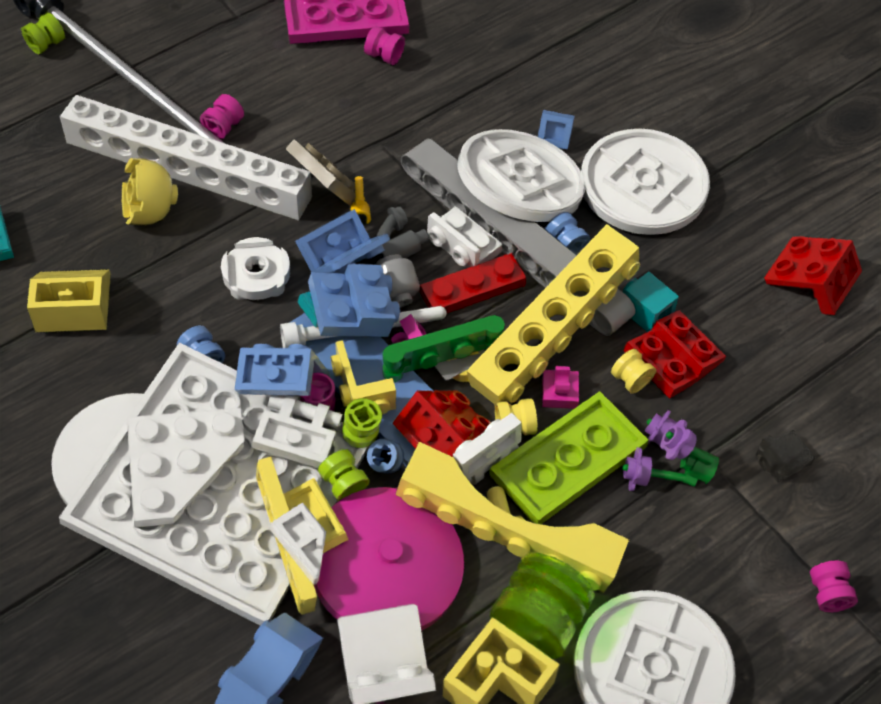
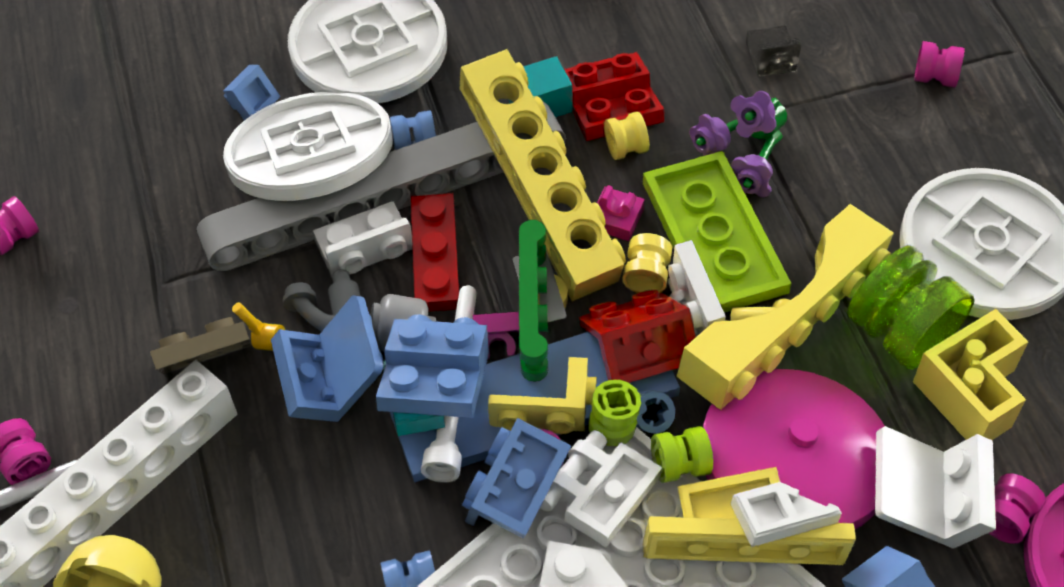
camera: 65 degrees left, 0 degrees up
white plate [221,237,290,300] -> none

